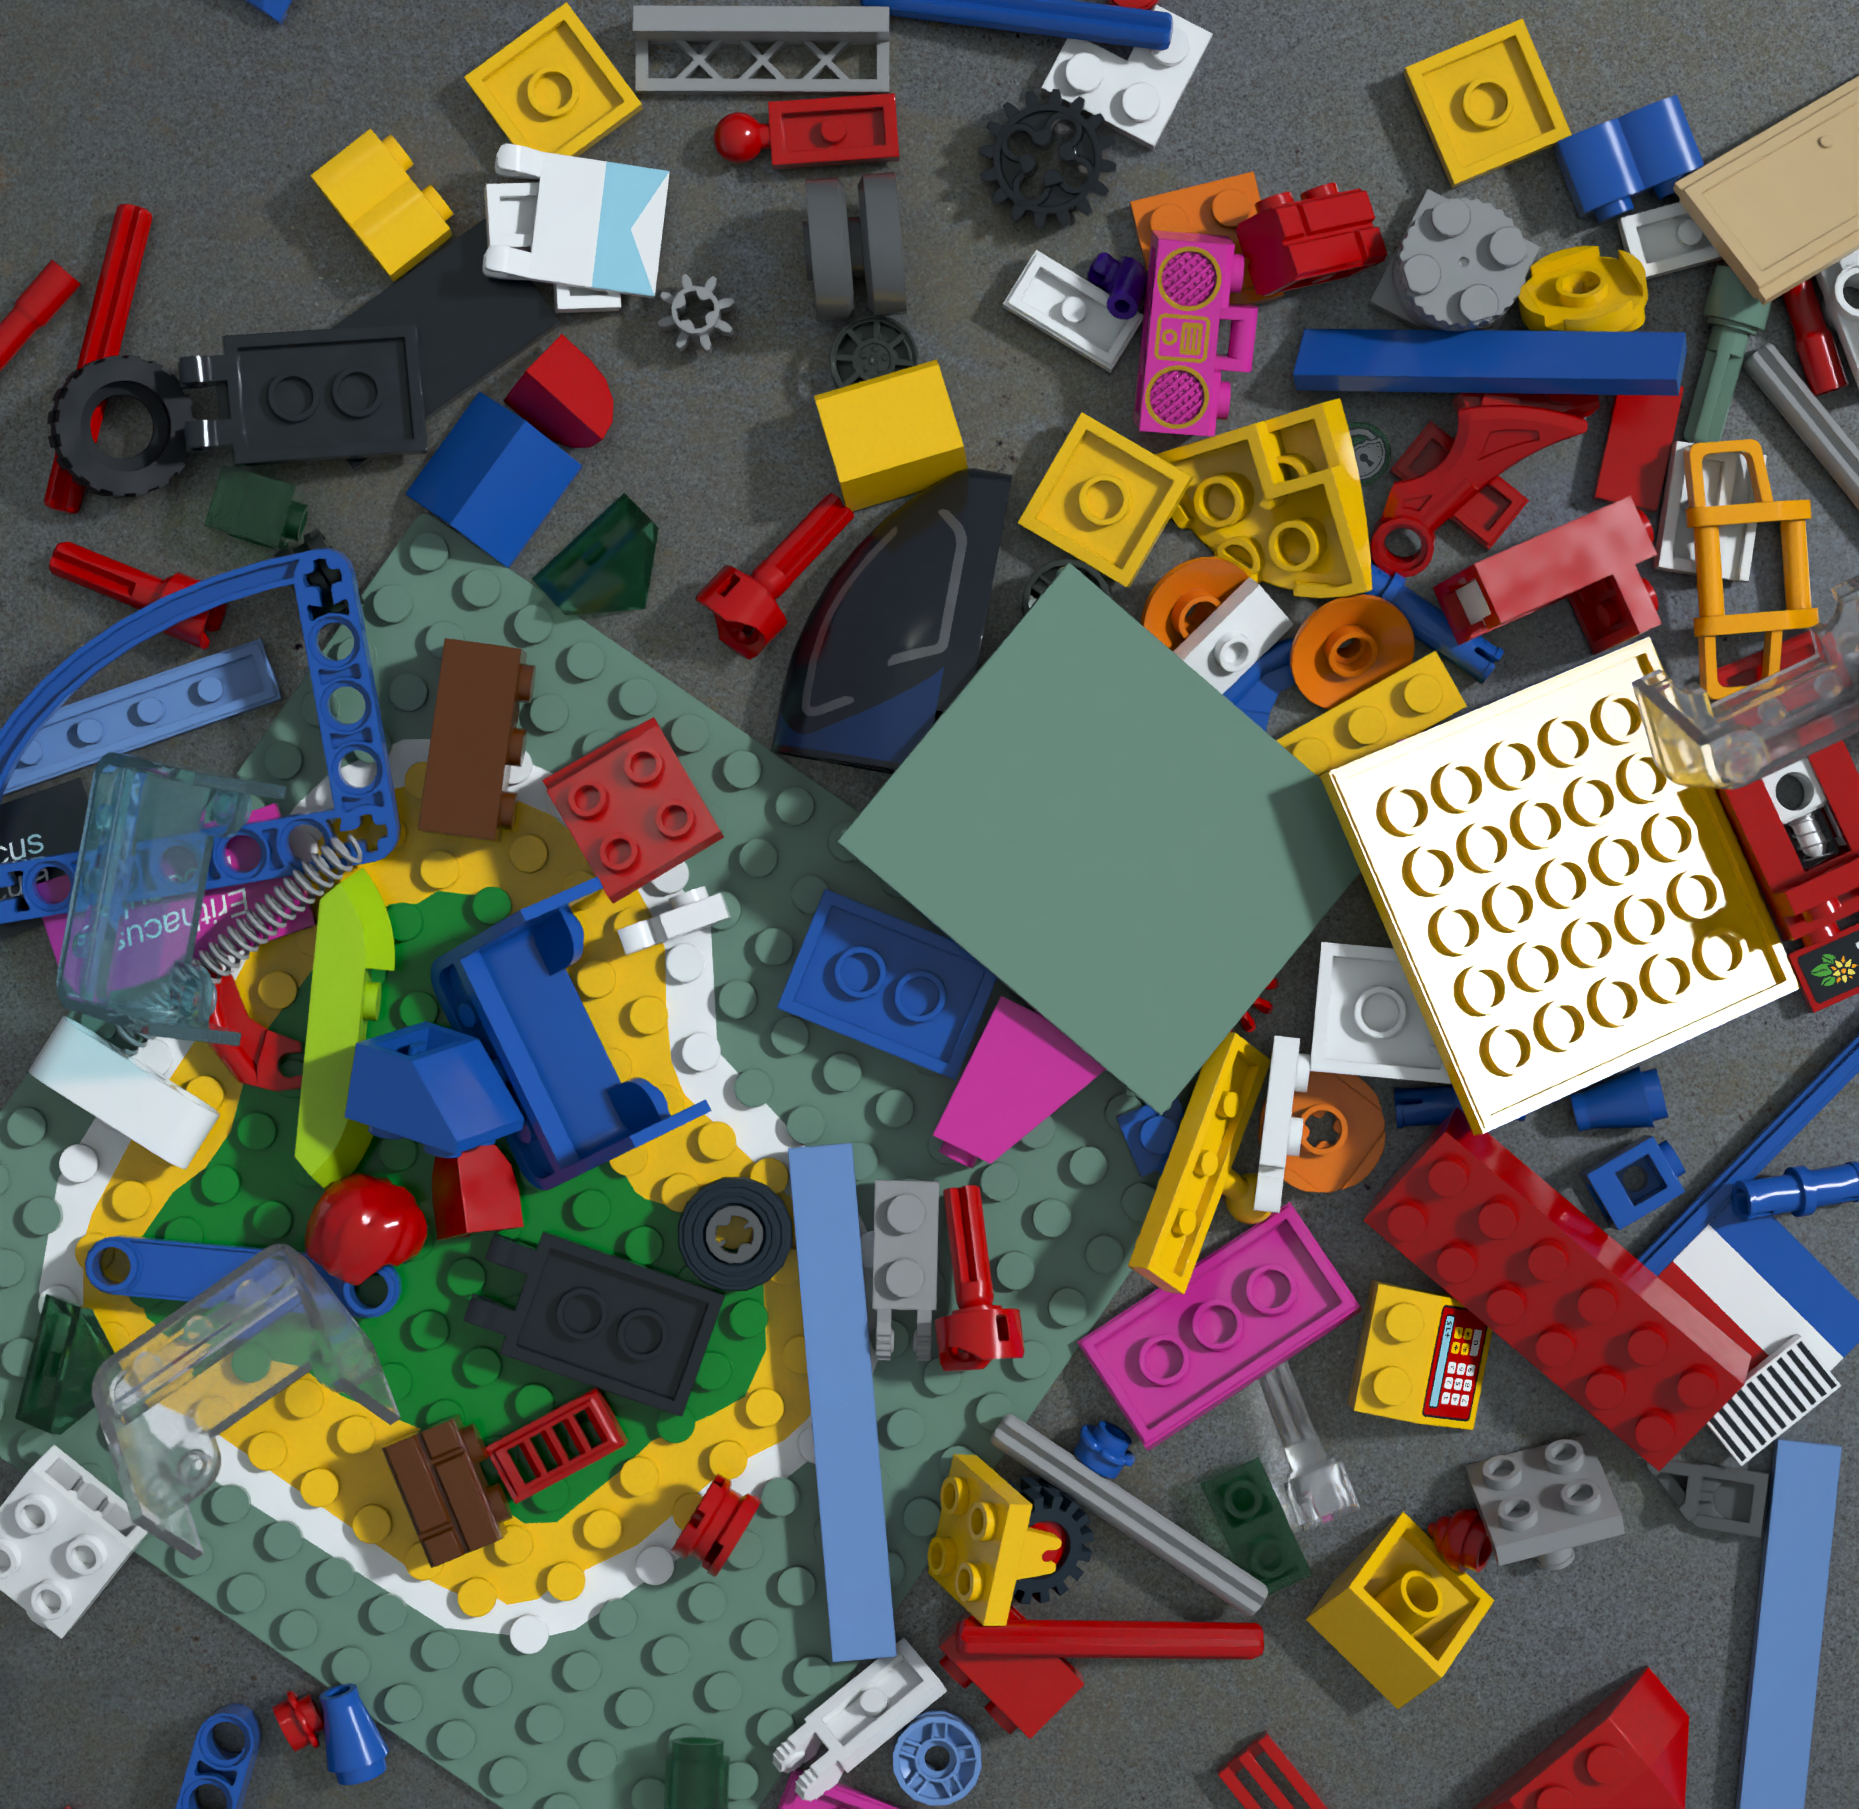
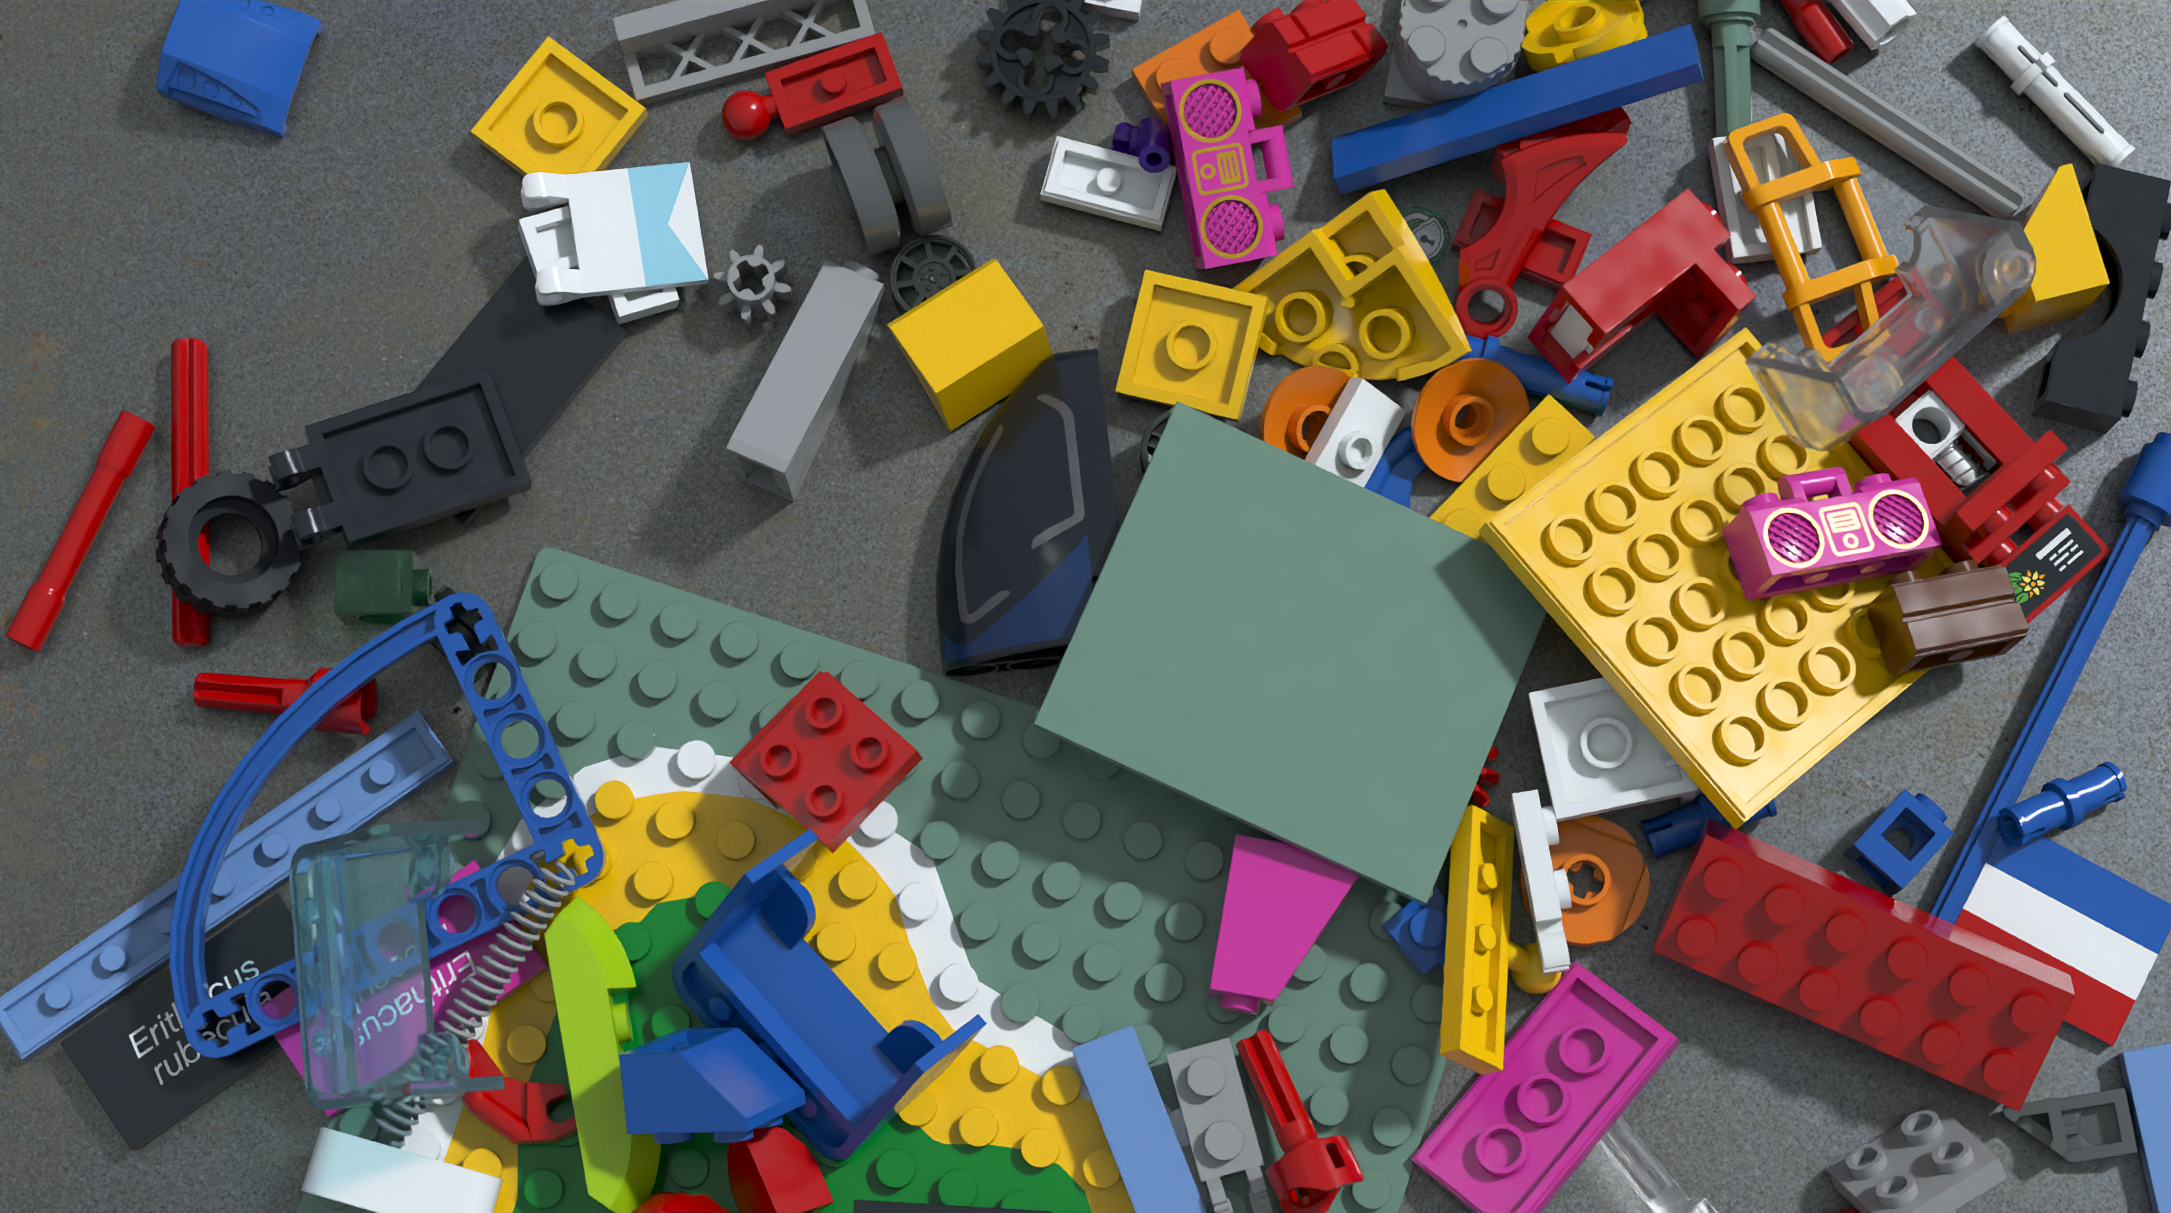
camera: 15 degrees left, 10 degrees down
yellow brick [310,128,454,283] -> none
blue slope [405,391,583,569] -> none
reddish brown brick [418,638,536,843] -> none
red brick [503,334,614,448] -> none
clear green slope [532,493,659,615] -> none
white plate [617,886,731,955] -> none
black bush [678,1177,792,1291] -> none
red piece [695,493,855,660] -> none
blue plate [777,889,997,1080] -> none
yellow slope [1347,1279,1493,1430] -> none
blue cone [1570,1066,1669,1132] -> none
red tile [1592,386,1684,513] -> none
tile [1706,1334,1841,1466] -> none
none -> light grey slope [726,260,887,502]
none -> dark pink piece [1722,467,1942,601]
none -> reddish brown brick [1867,560,2029,676]

